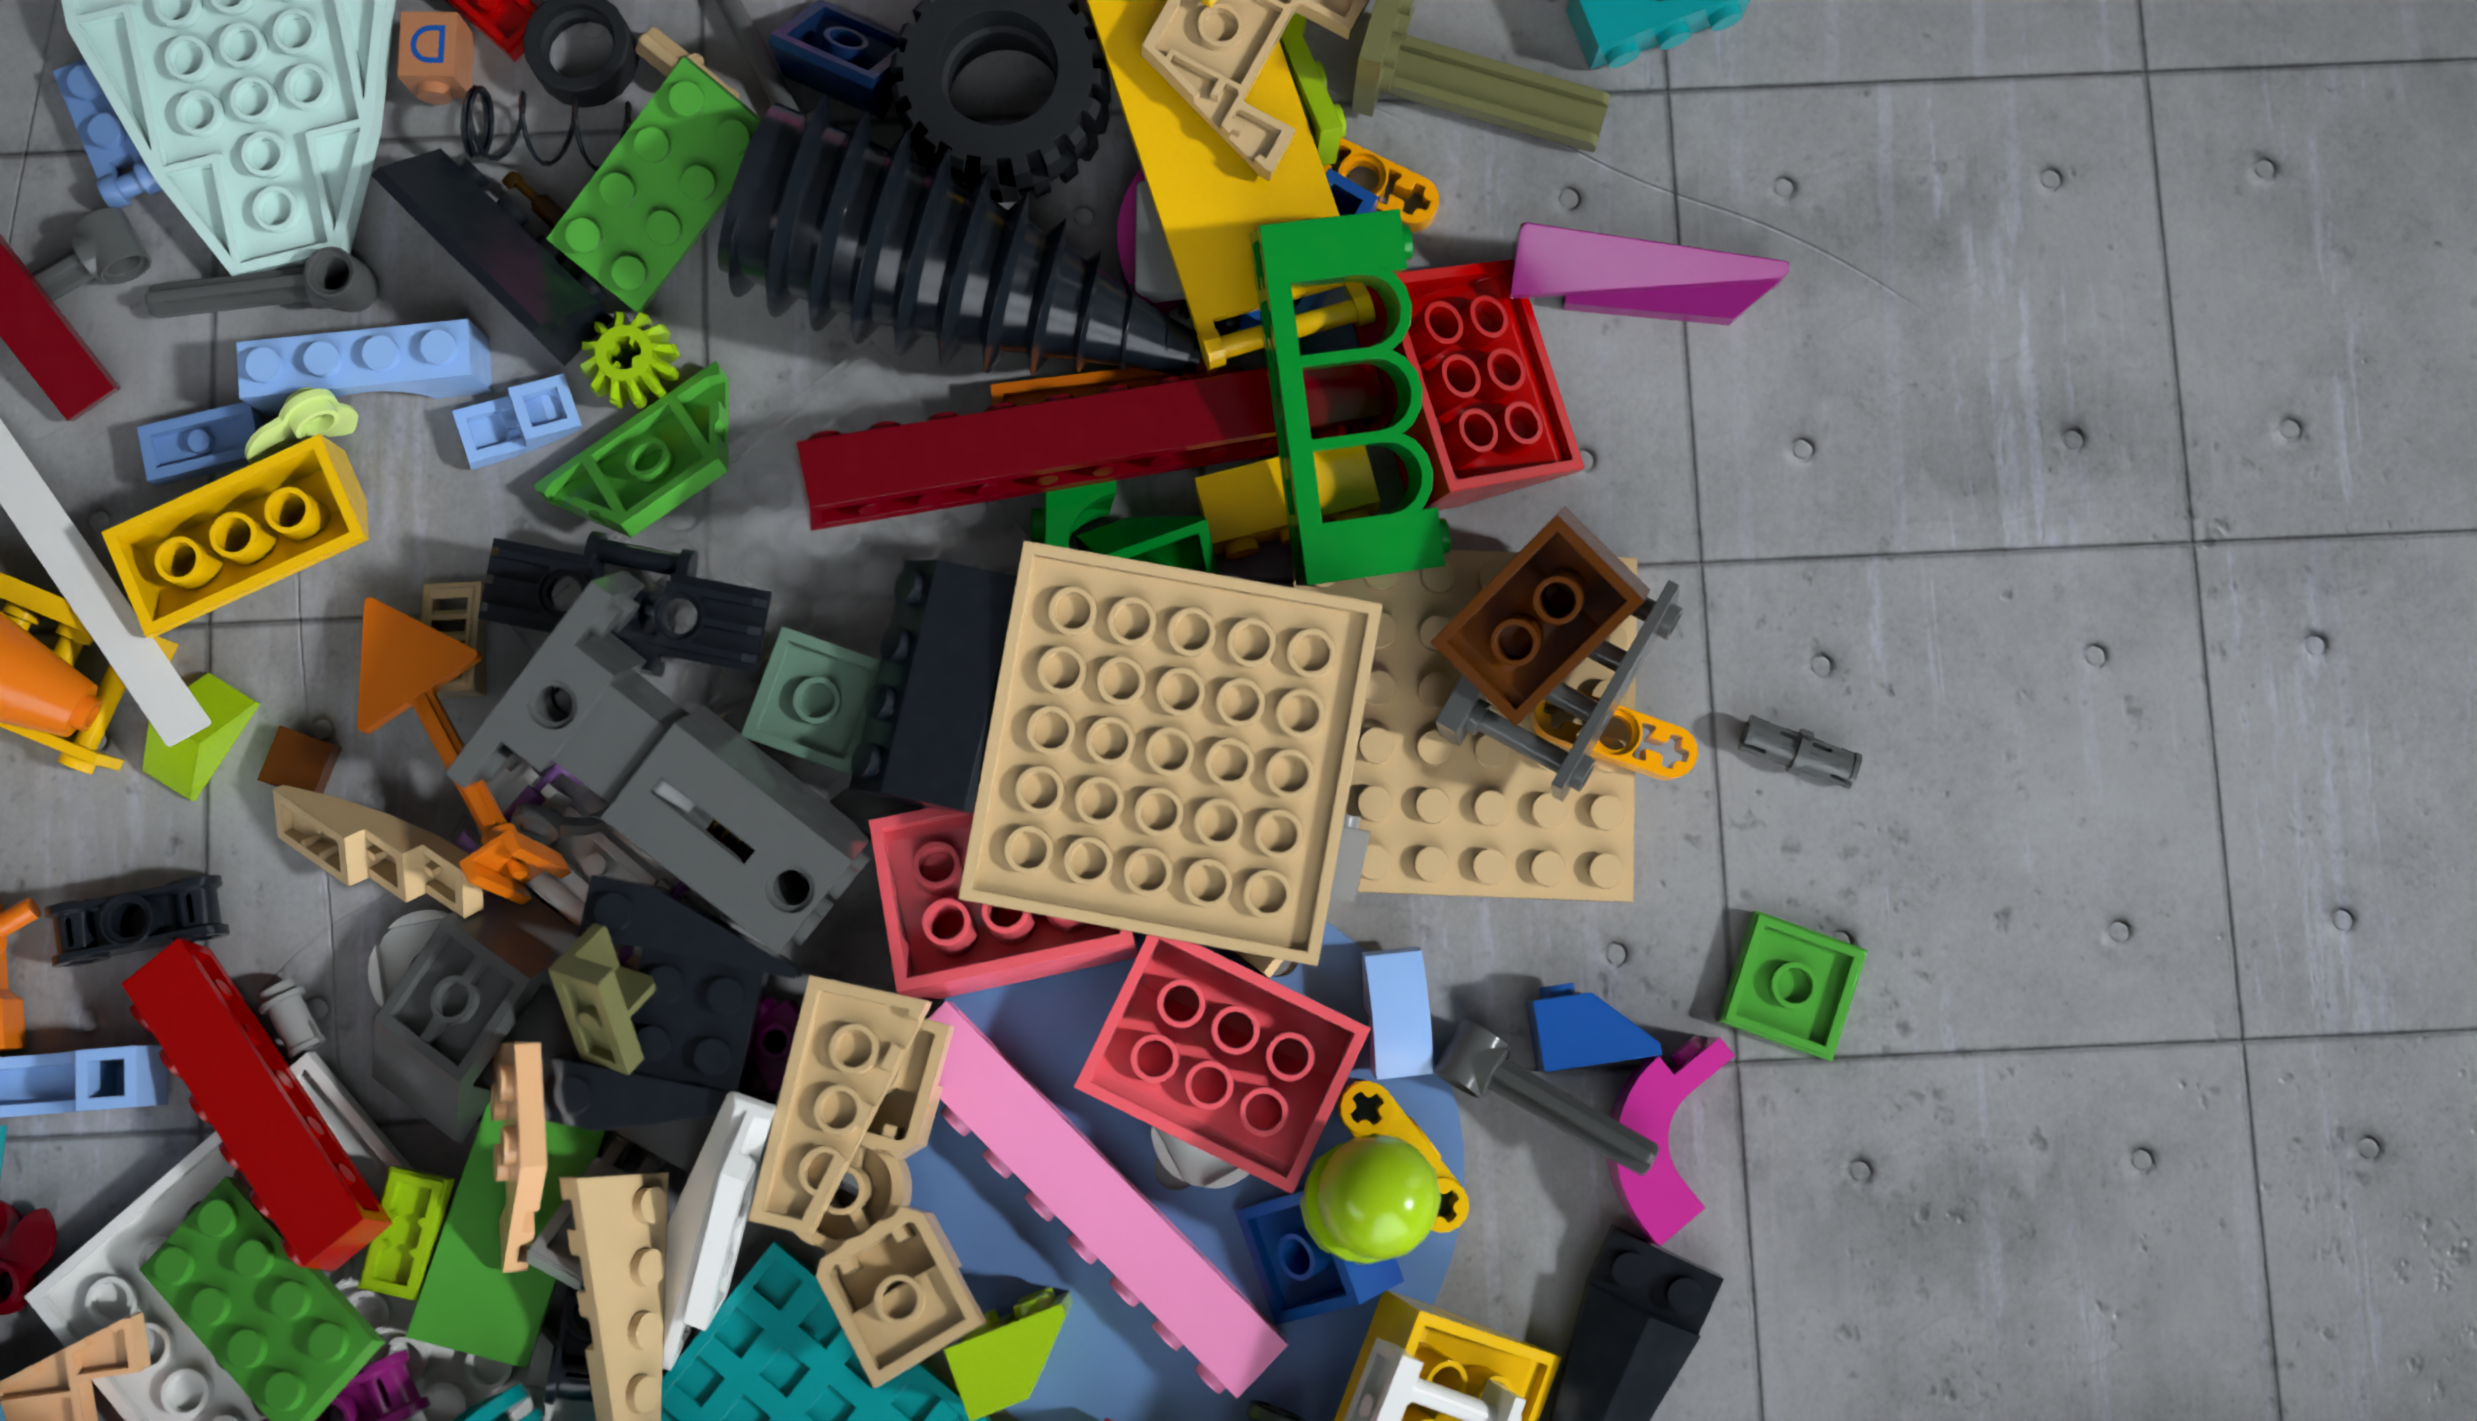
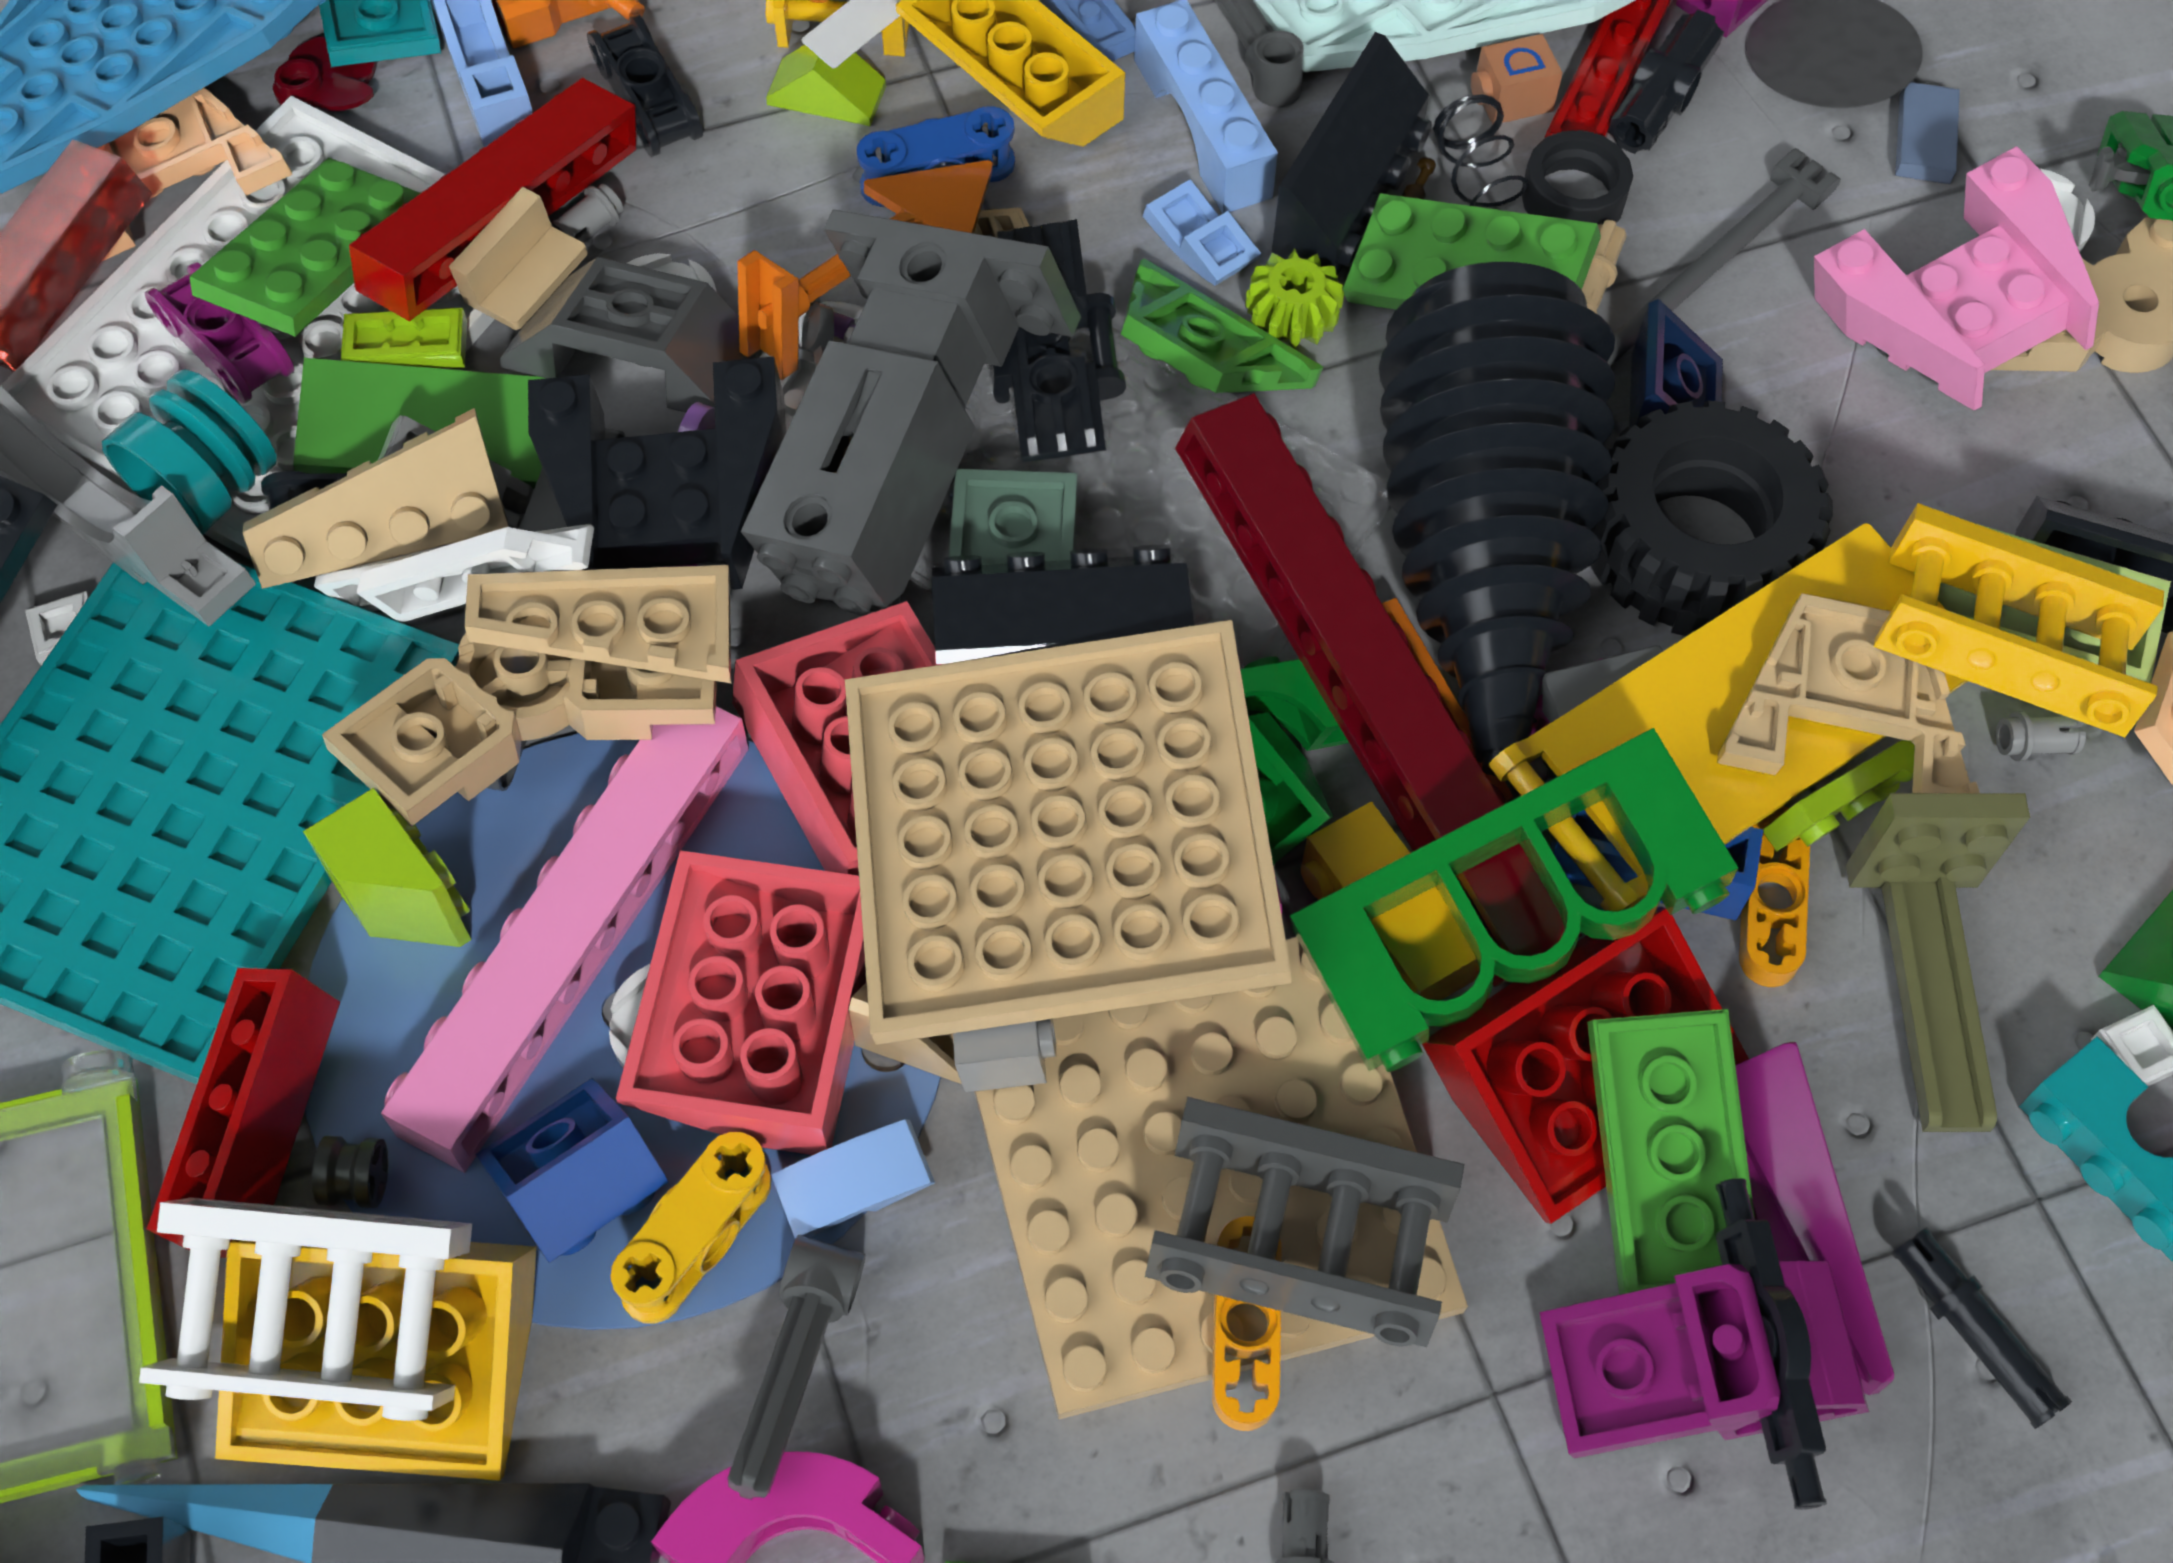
camera: 75 degrees right, 20 degrees down
yellowish green plate [244,387,358,464] -> none
reddish brown tile [257,726,342,794] -> none
tan slope [272,785,484,919] -> none
light nougat wing [490,1041,547,1273] -> none
olive panel [548,923,656,1075] -> none
lime tile [1300,1133,1441,1265] -> none
reddish brown slope [1430,506,1650,726] -> none
blue slope [1526,983,1662,1072] -> none
none -> tan panel [449,187,588,330]
none -> blue piece [856,106,1015,207]
none -> magenta piece [1539,1178,1869,1510]
none -> bright green tile [1587,1009,1755,1295]
none -> black pin [1891,1227,2072,1429]

